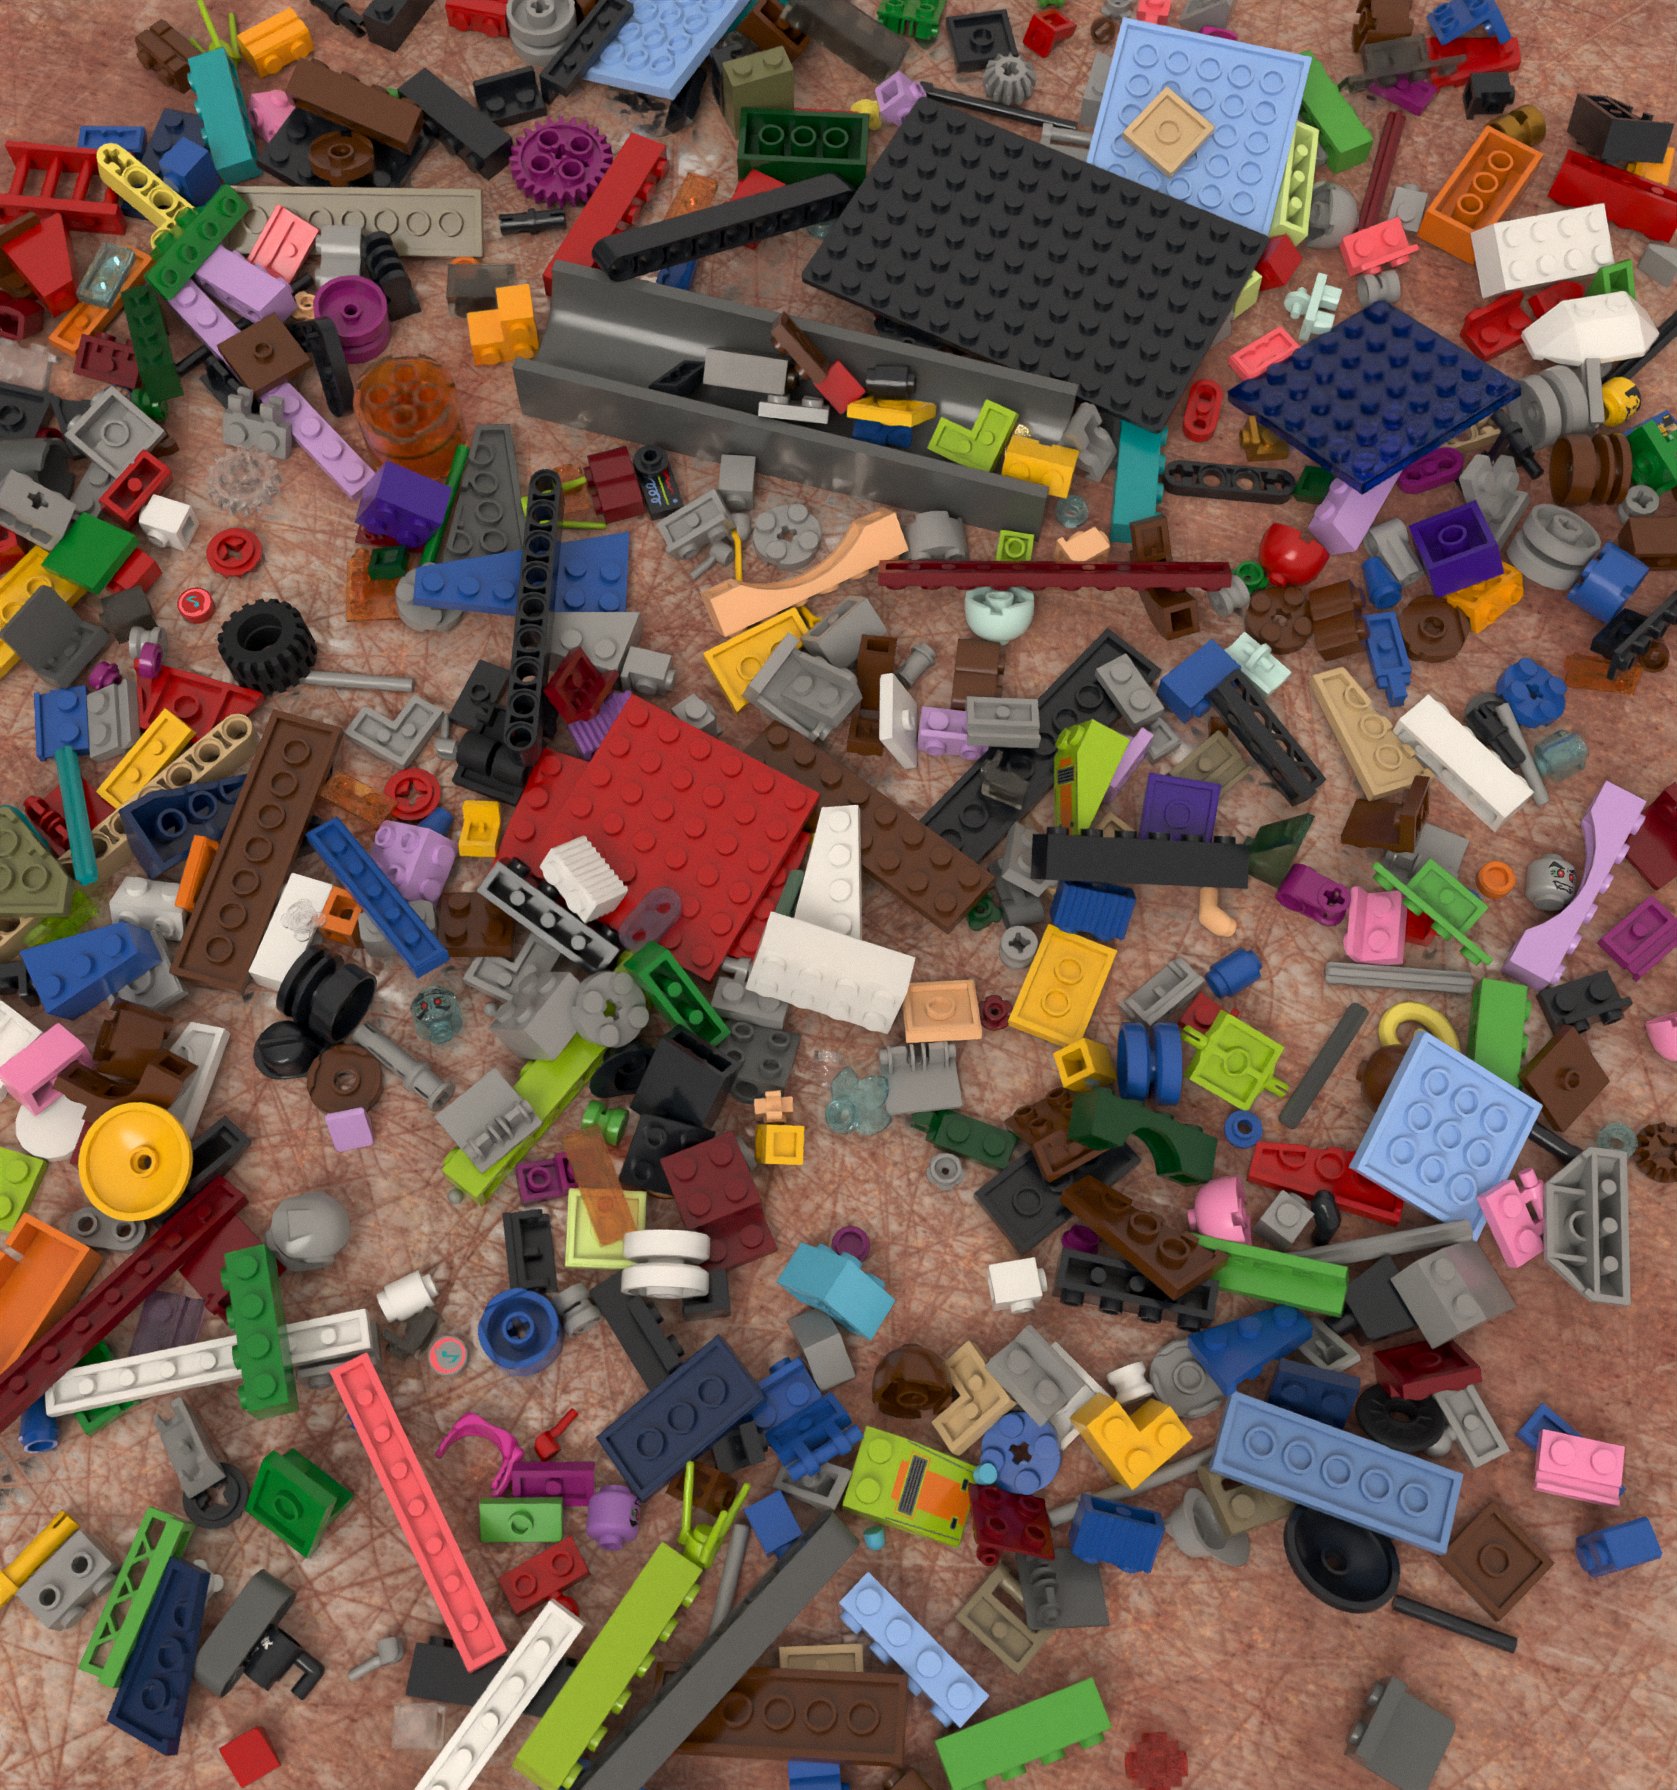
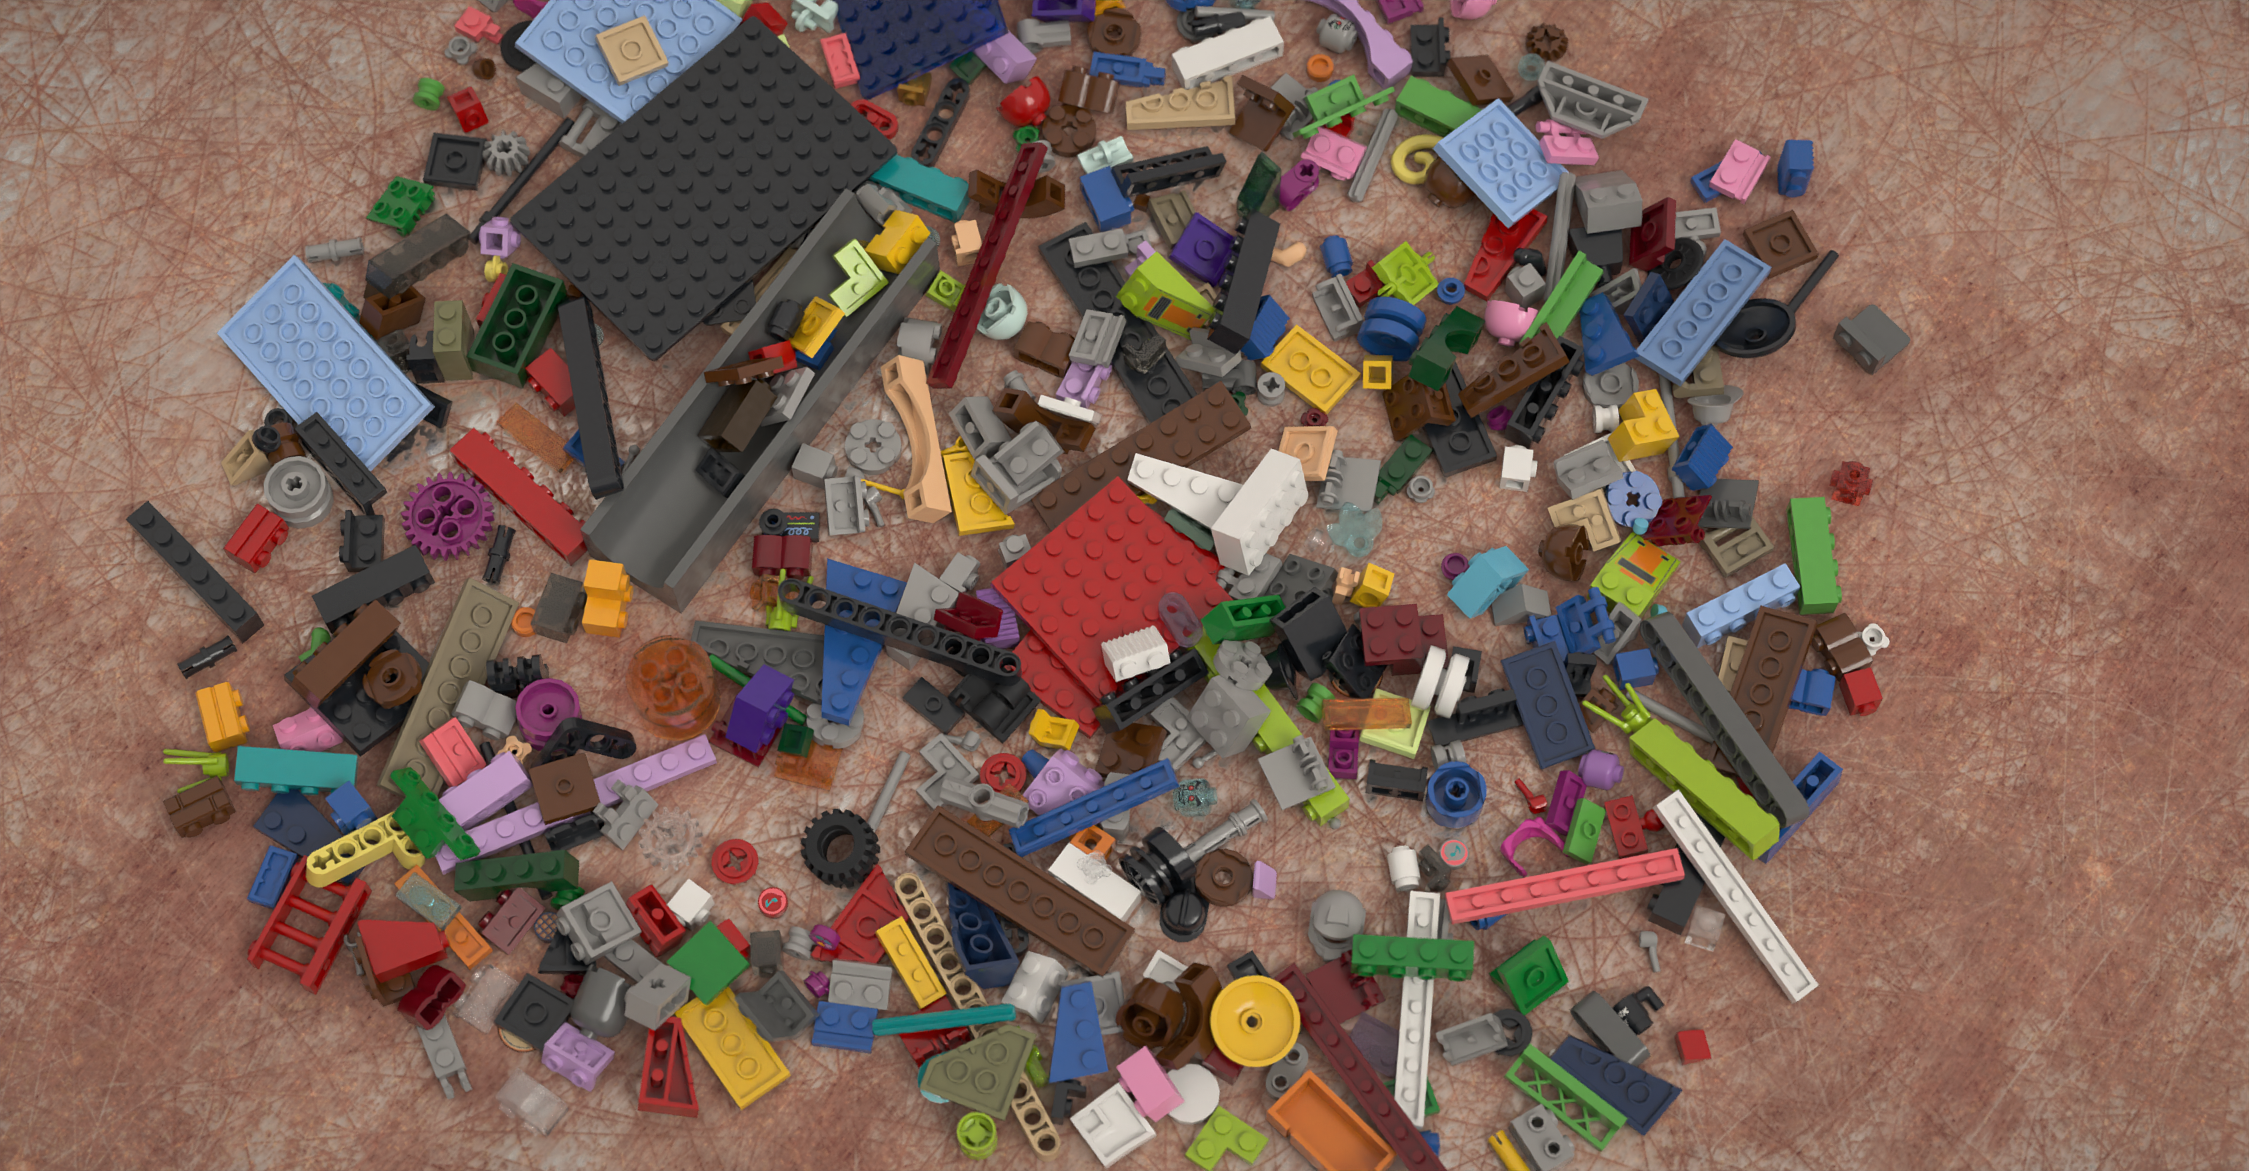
camera: 70 degrees left, 0 degrees up
orange tile [174,835,219,913] -> none
dark grey axle [1278,1003,1369,1129] -> none
blue cone [1361,557,1402,609] -> none
none -> light grey piece [940,777,1029,828]

